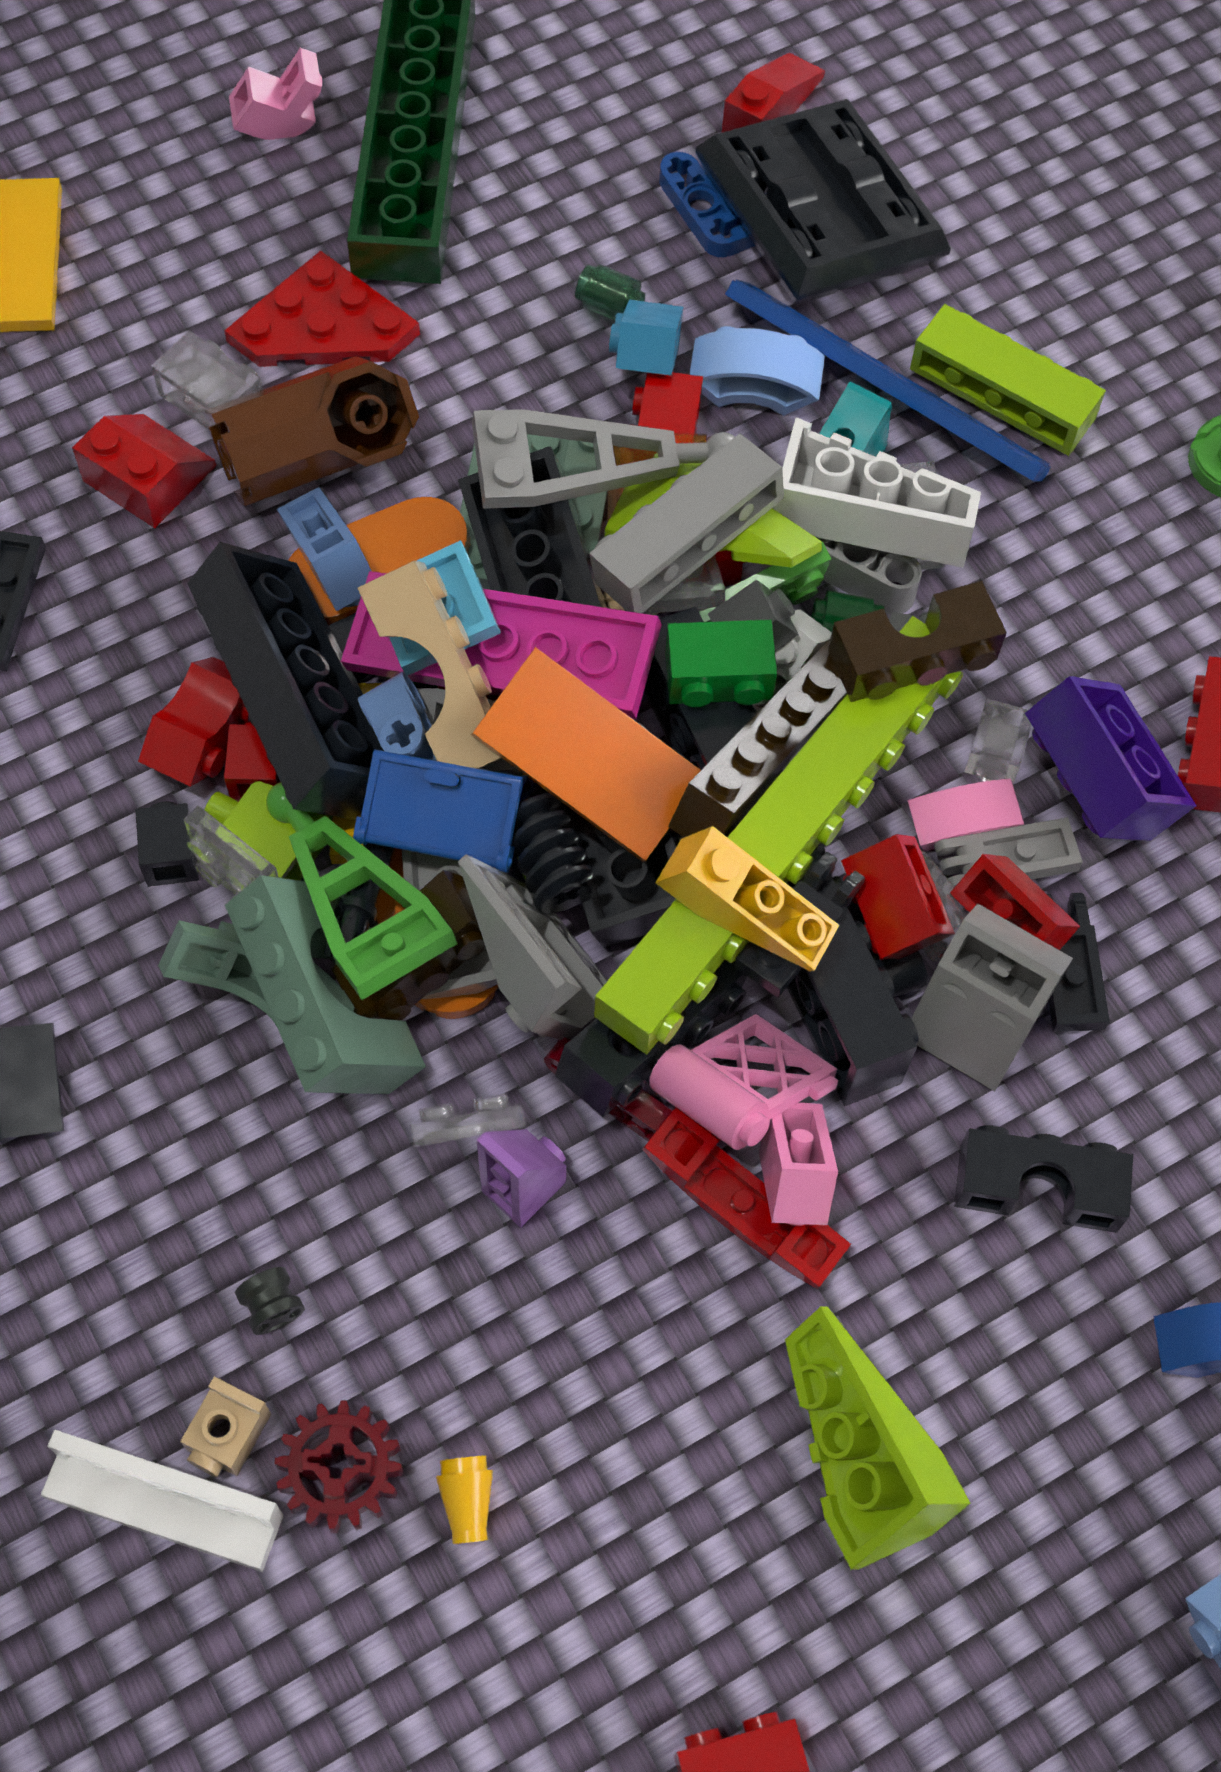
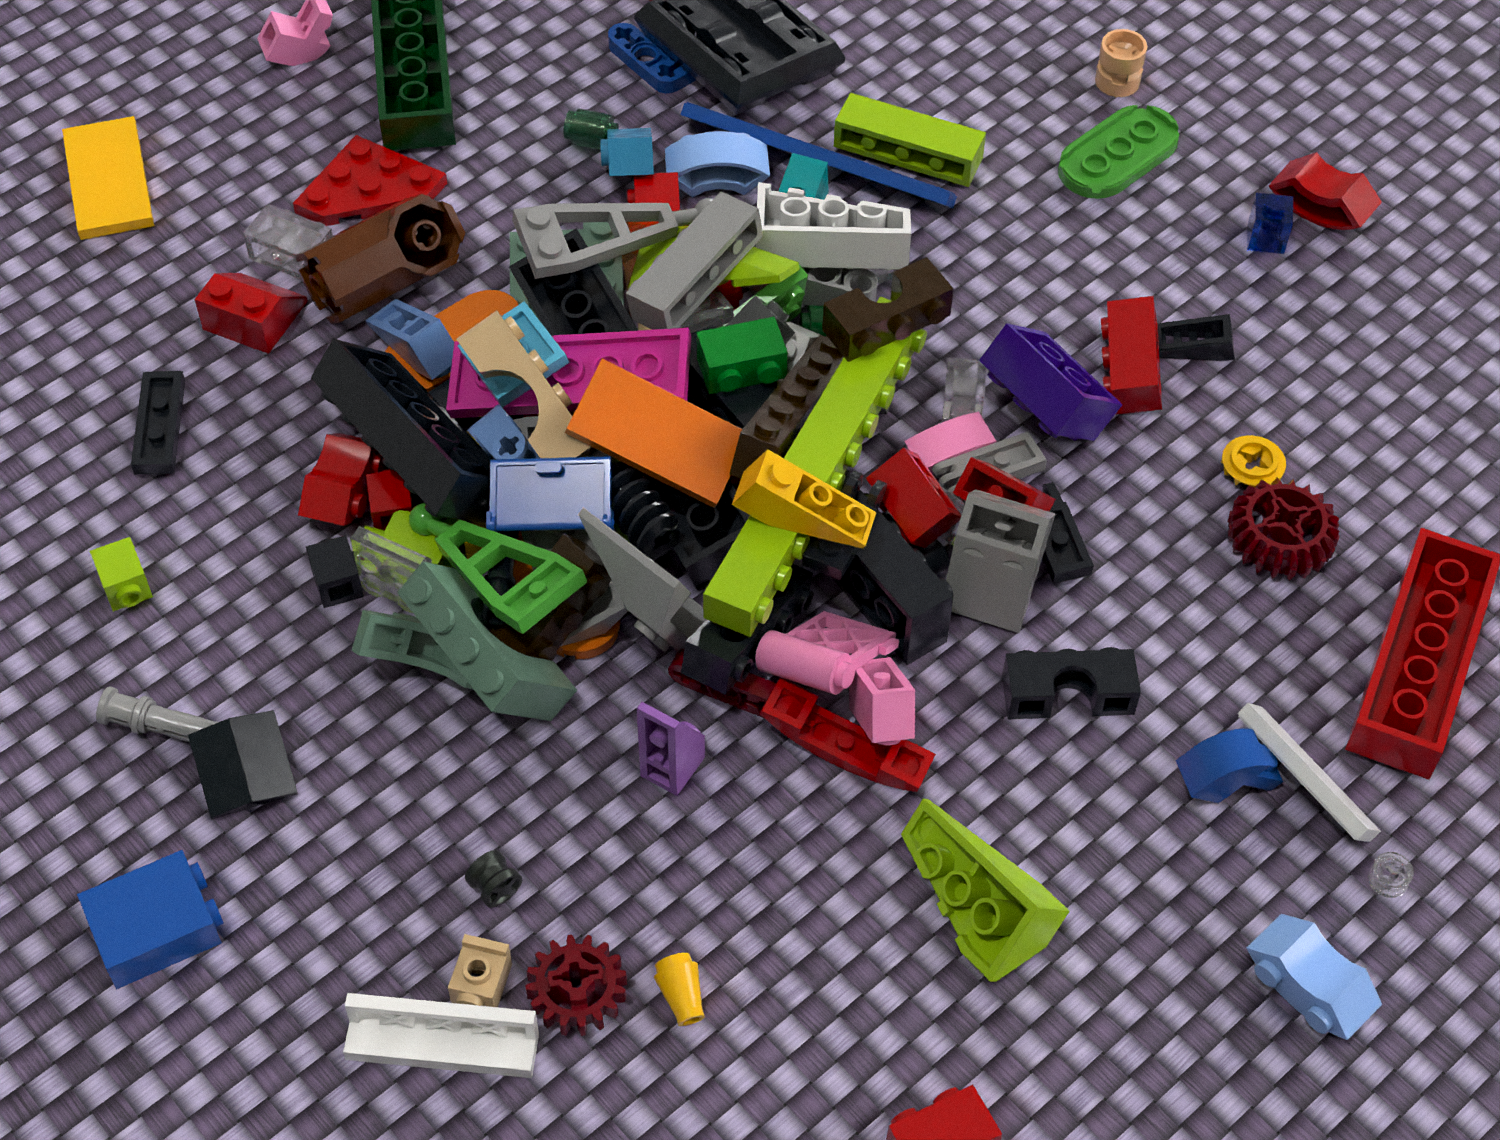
camera: 10 degrees left, 10 degrees down
clear plate [410,1093,526,1147] -> none

